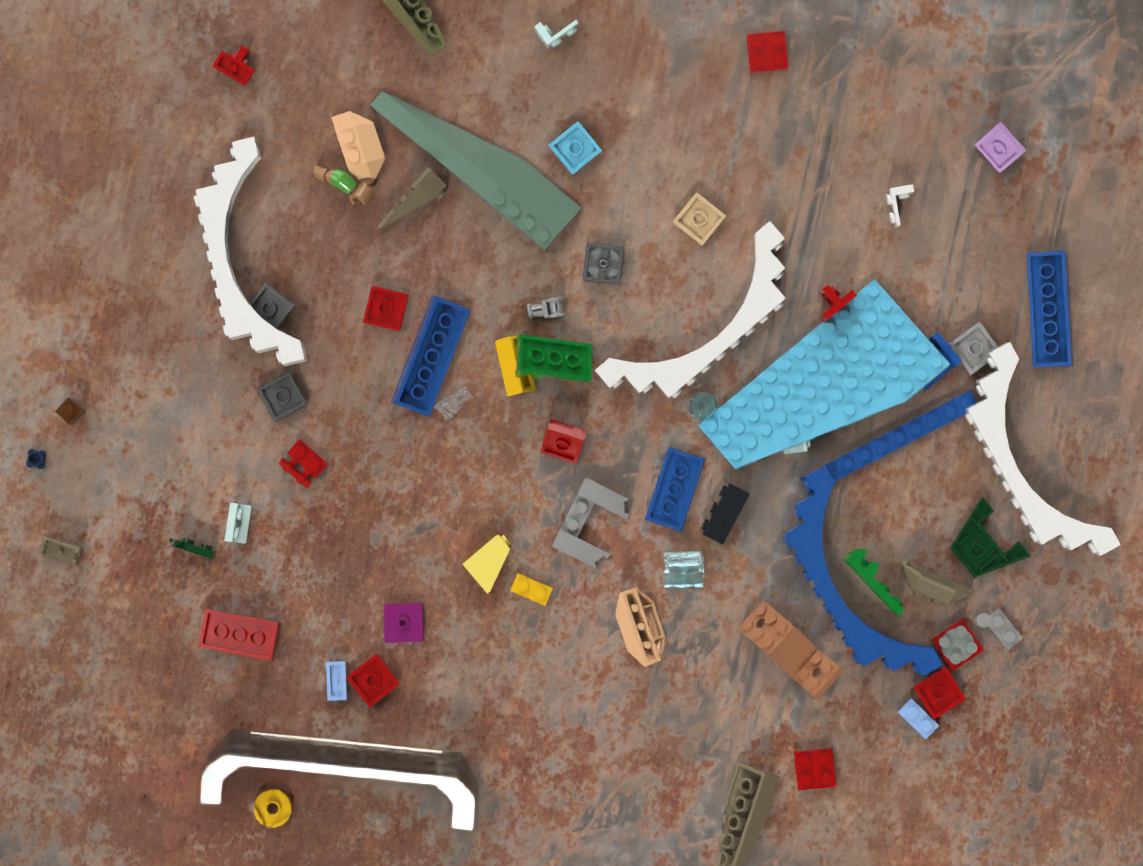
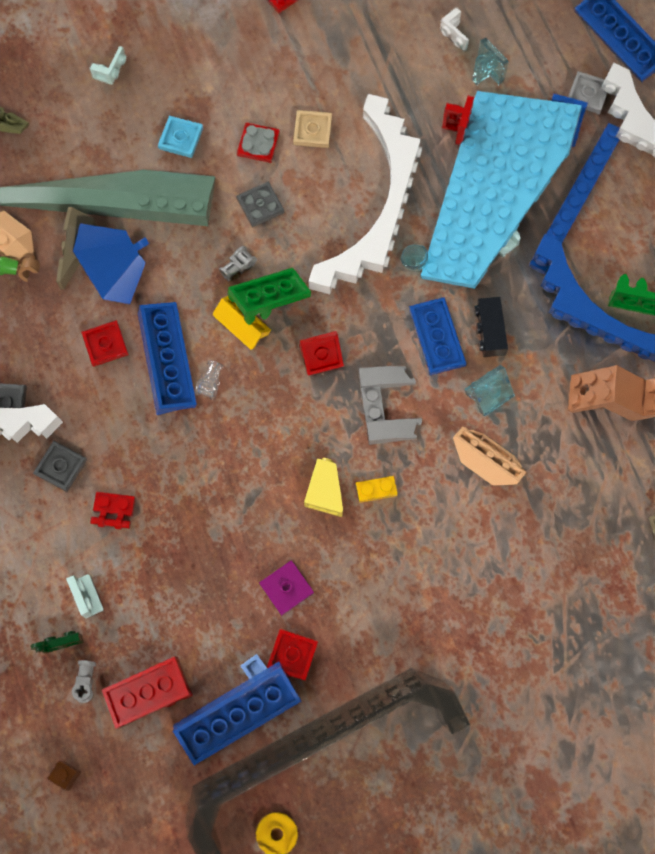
camera: 30 degrees left, 15 degrees down
none -> reddish brown brick [47,760,81,790]
none -> light grey connector [72,660,96,703]
none -> blue panel [73,223,149,304]
none -> blue arch [173,661,301,765]
none -> light grey piece [237,123,280,163]
none -> clear light blue bracket [472,37,509,85]

